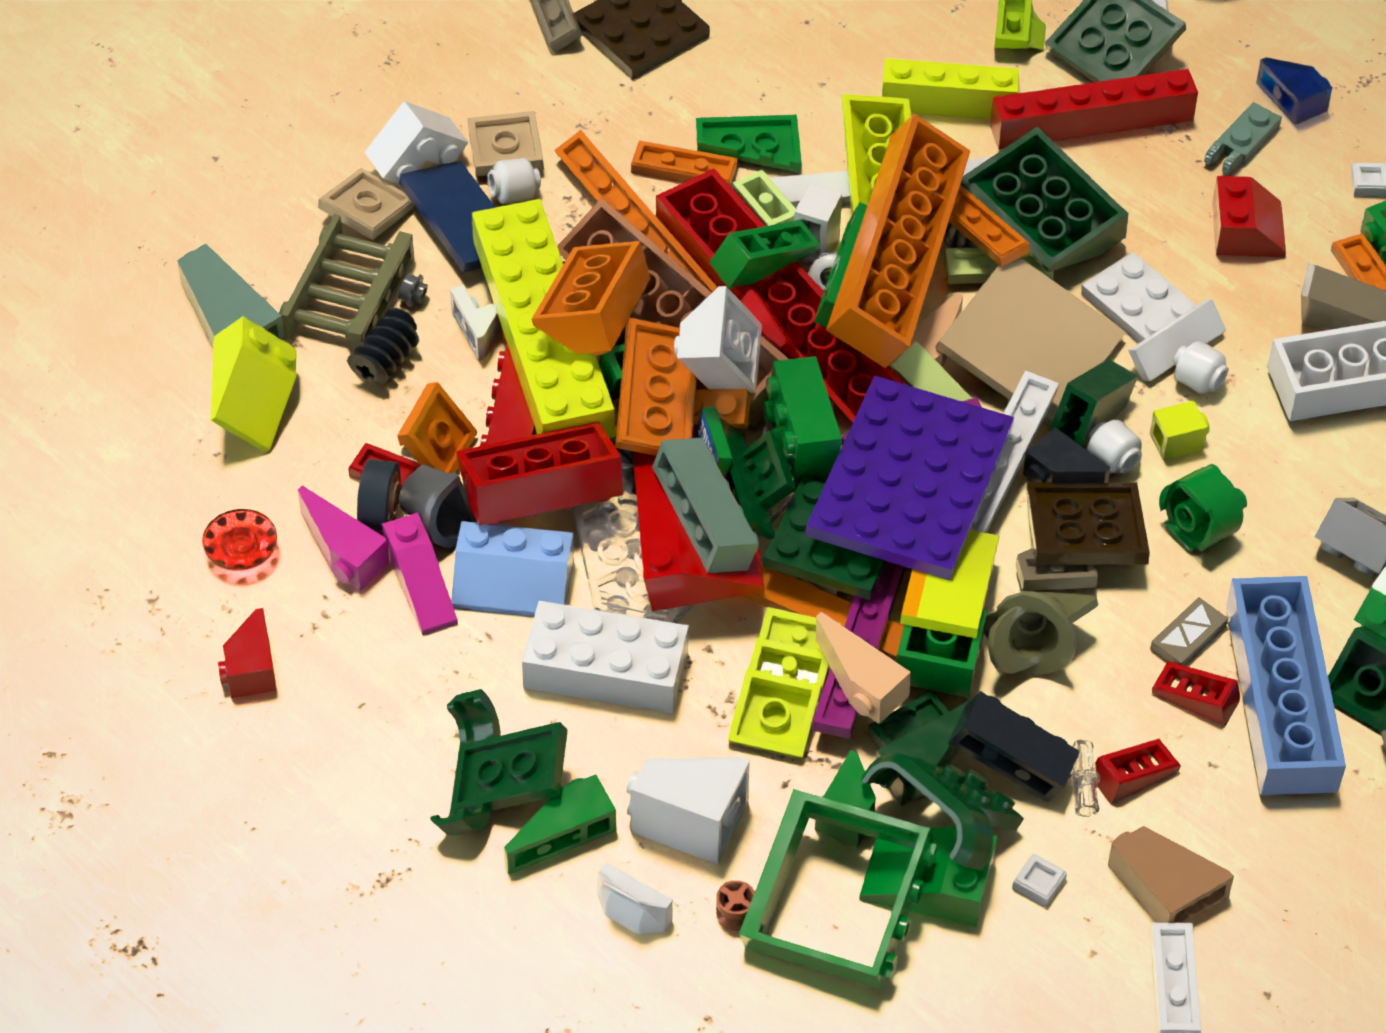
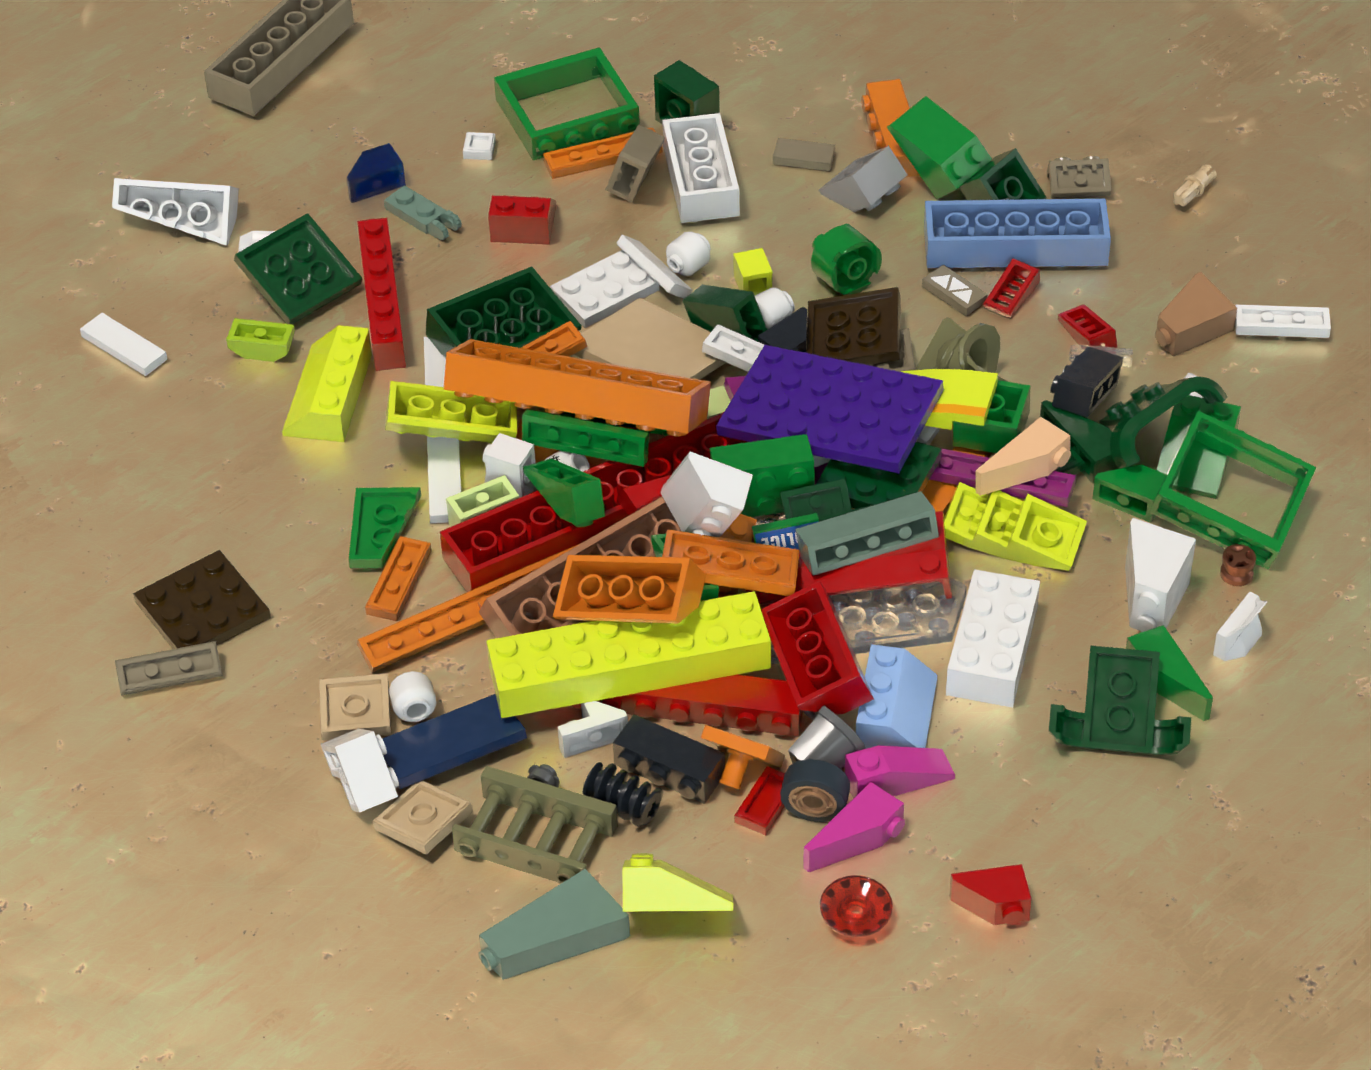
camera: 85 degrees left, 5 degrees down
none -> black brick [613,714,725,804]

